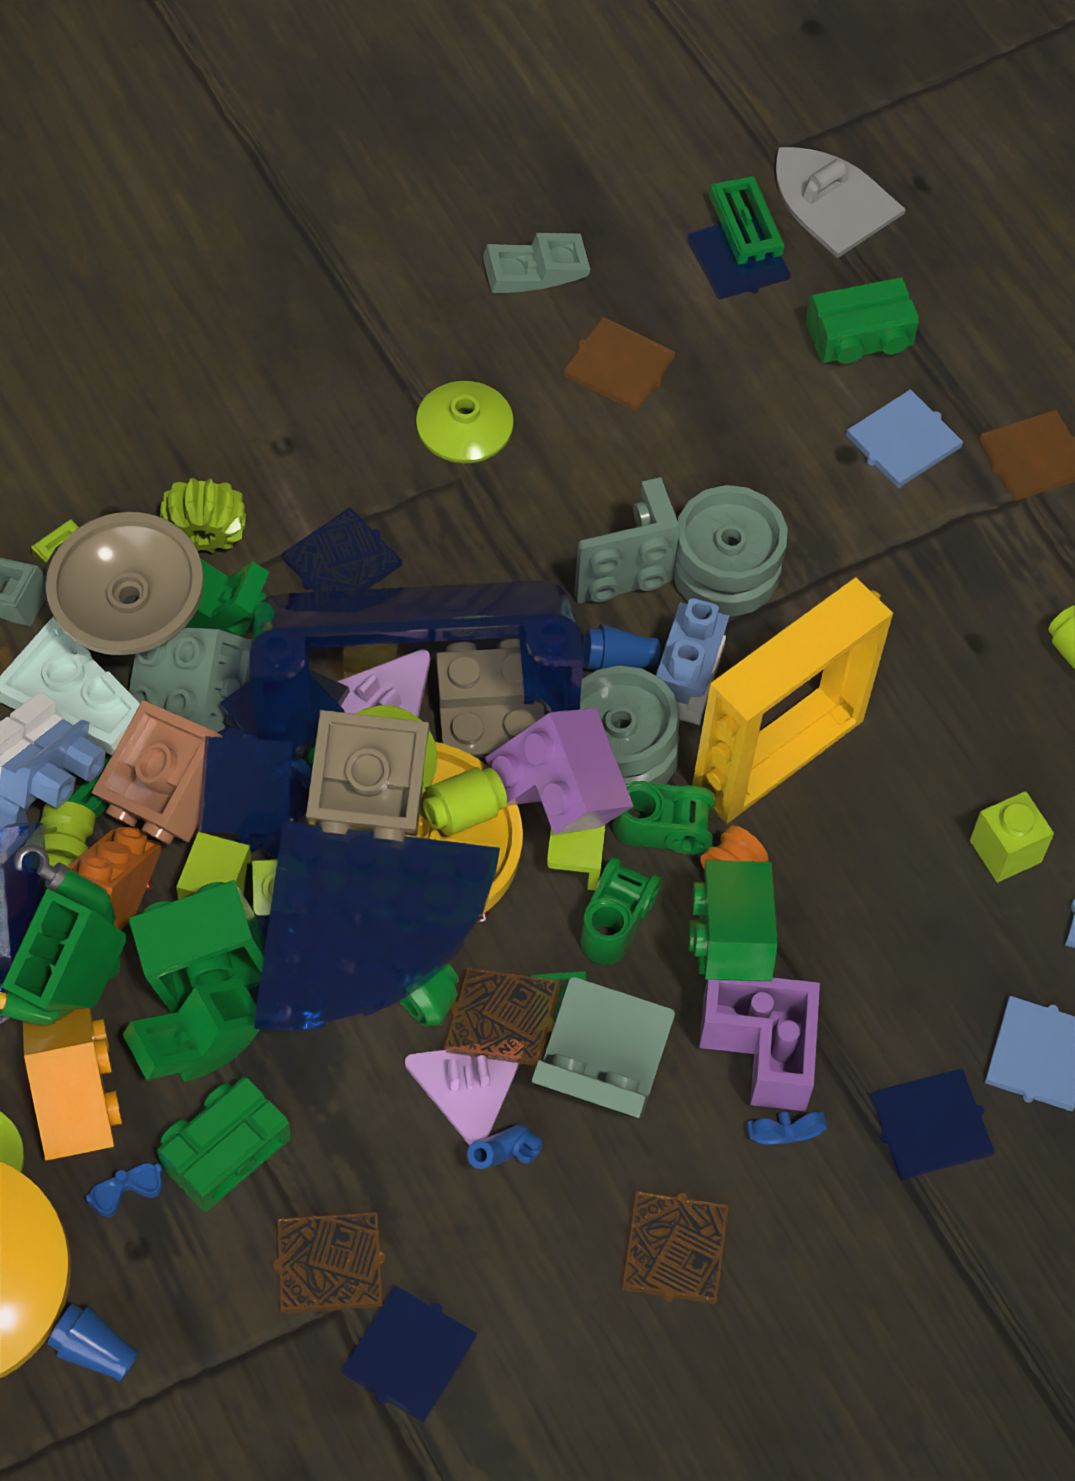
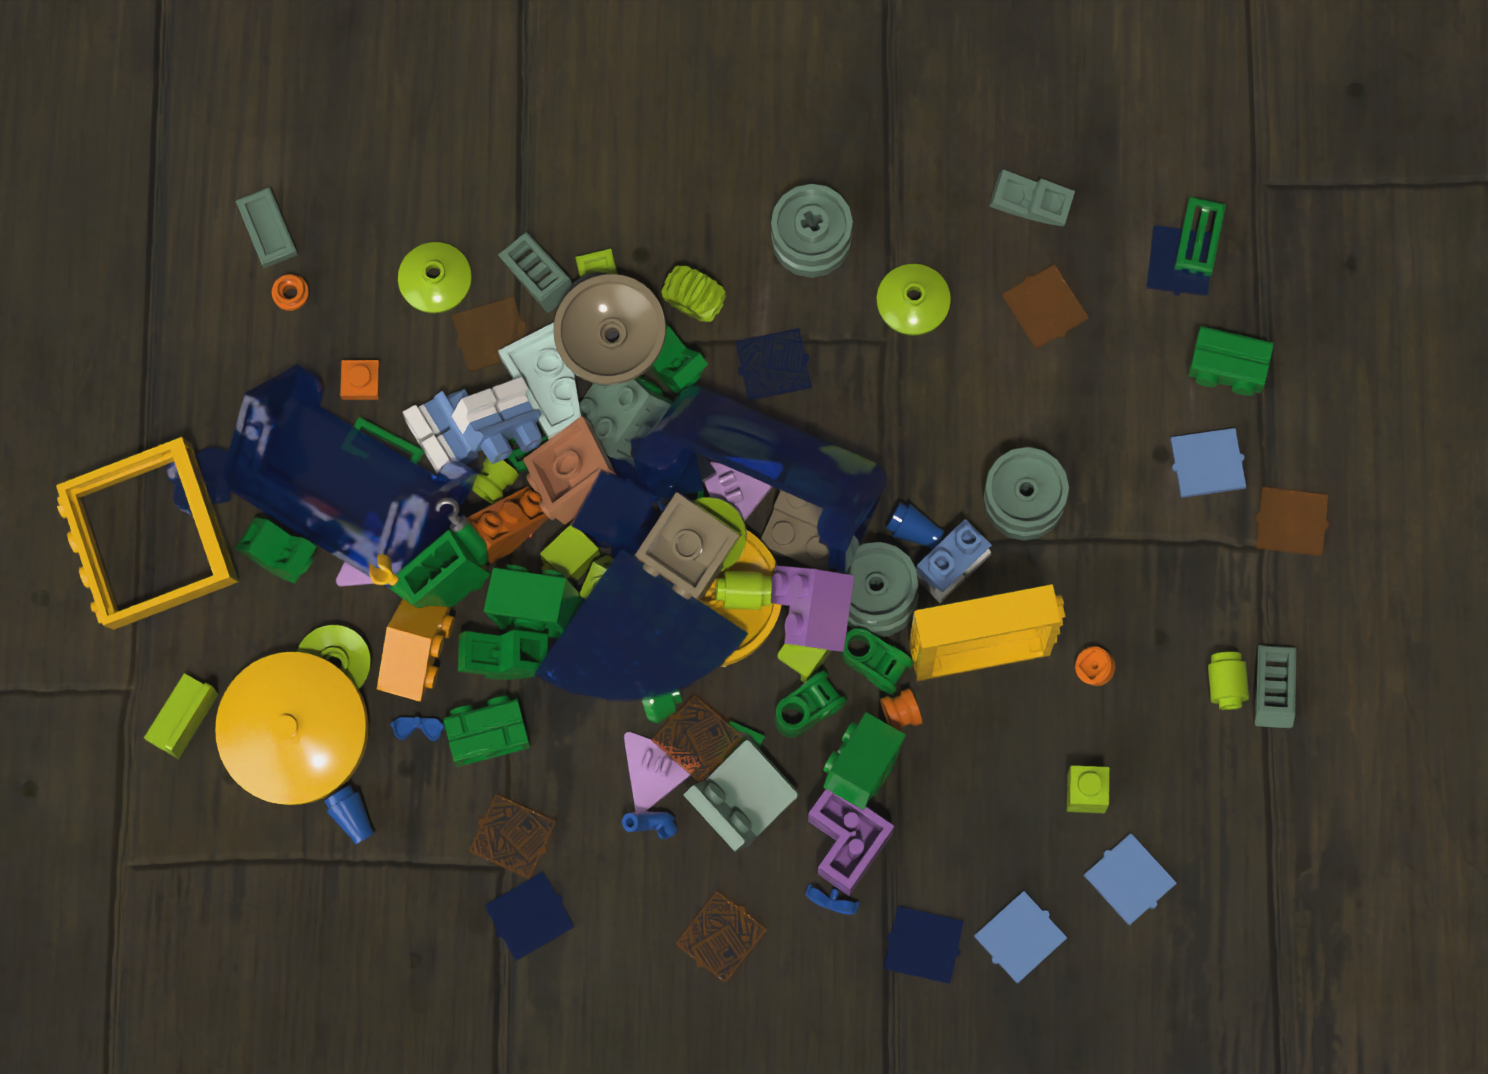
camera: 35 degrees right, 15 degrees up
sand green bracket [574,477,680,603] -> none
light grey shield [776,147,906,258] -> none
none -> sand green wheel [771,184,853,278]
none -> orange tile [1075,647,1116,686]

